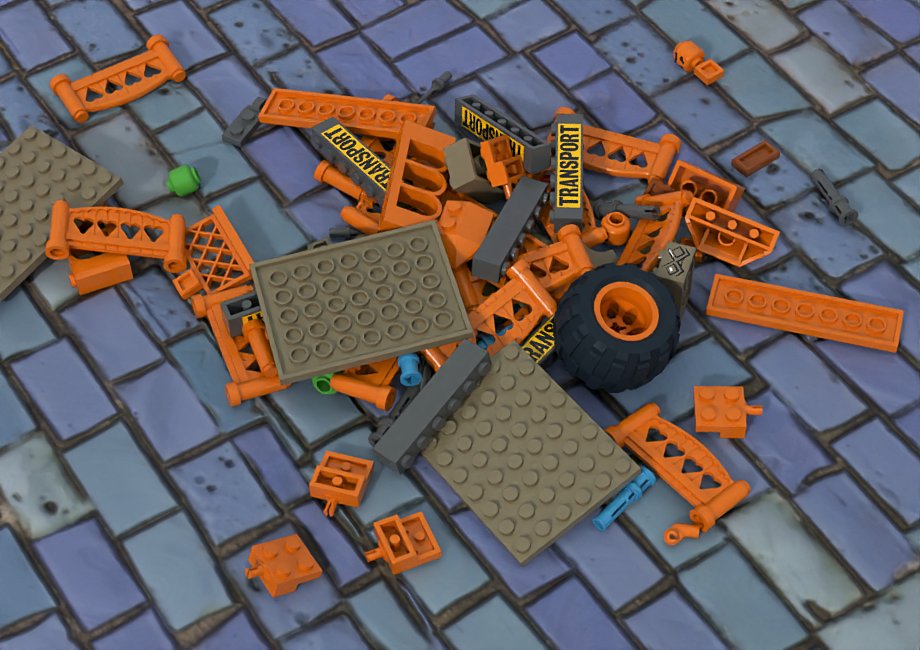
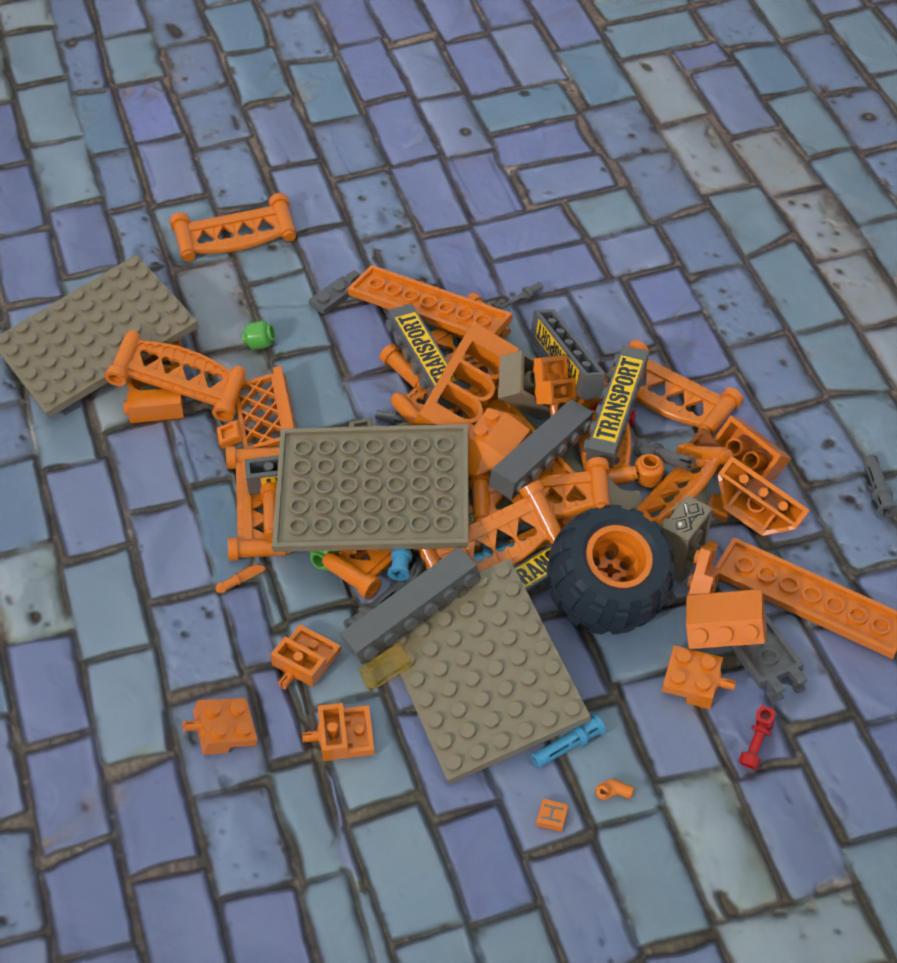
camera: 15 degrees right, 0 degrees up
orange piece [604,402,751,532] -> none
orange head [673,40,705,72] -> none
orange plate [694,59,725,86] -> none
dark orange tile [731,140,780,178] -> none
none -> orange piece [215,564,265,593]
none -> clear yellow tile [358,642,413,691]
none -> orange tile [536,799,568,832]
none -> orange slope [686,589,768,649]
none -> orange plate [687,540,721,595]
none -> dark grey tile [729,613,807,702]
none -> red bar [738,705,775,770]

